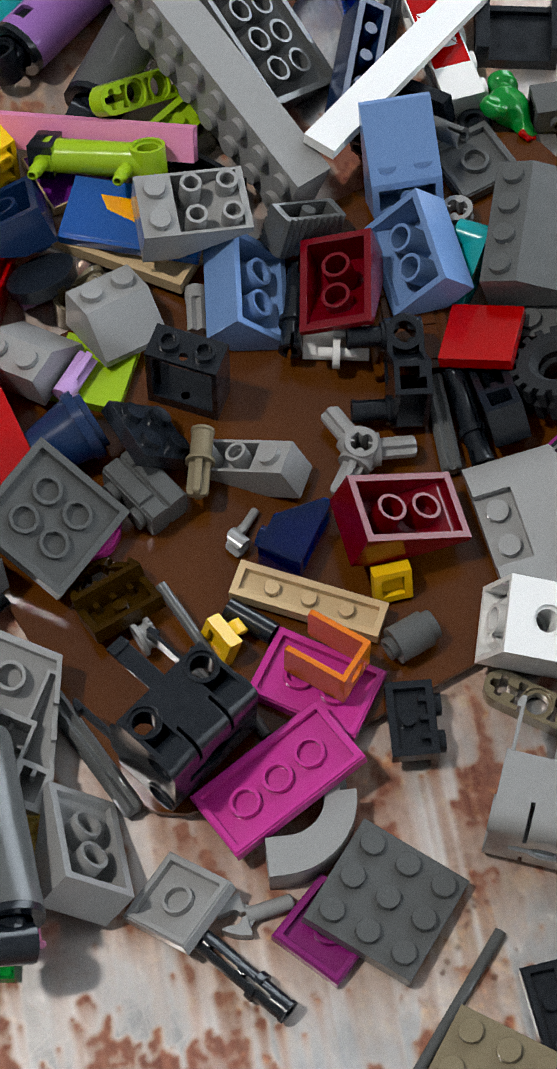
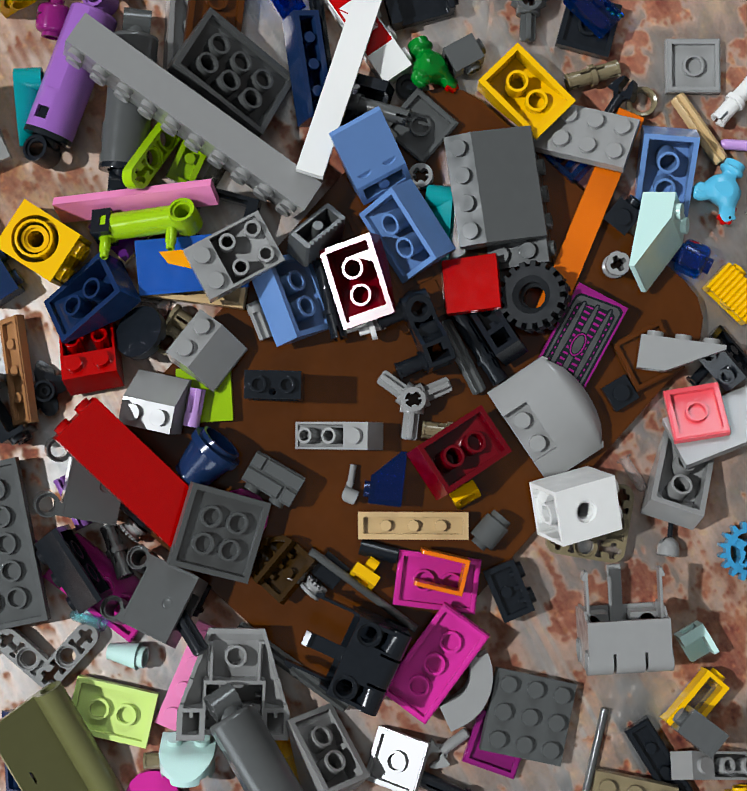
camera: 15 degrees left, 25 degrees up
black plate [101,400,190,471] -> none
dark tan axle [185,424,215,500] -> none
none -> black tile [311,551,350,590]

